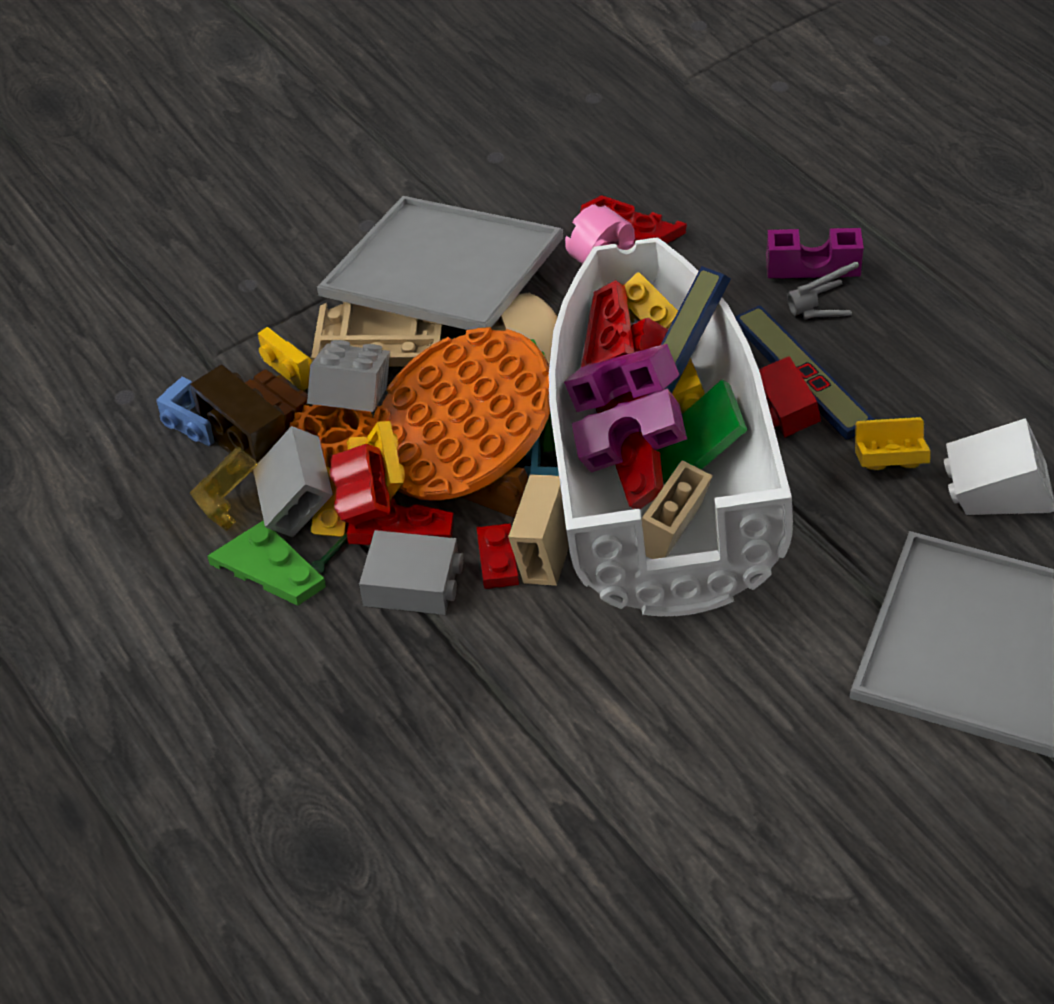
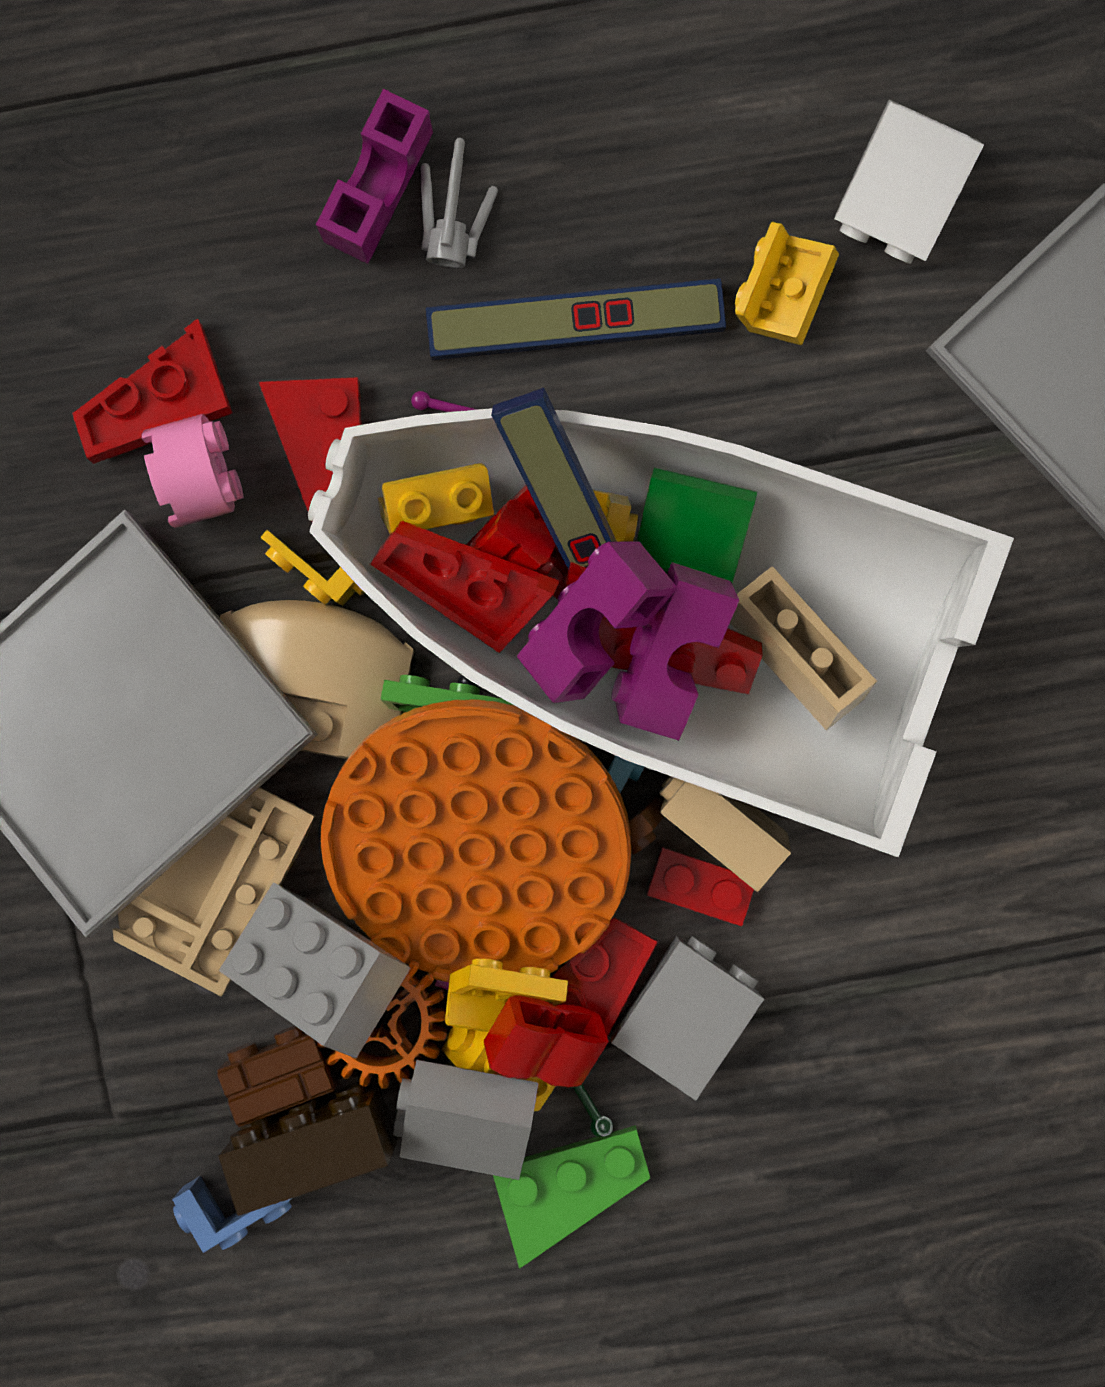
camera: 70 degrees left, 40 degrees up
clear yellow bracket [190,447,258,531] -> none
yellow bracket [258,327,312,391] -> none
red brick [759,356,821,437] -> none

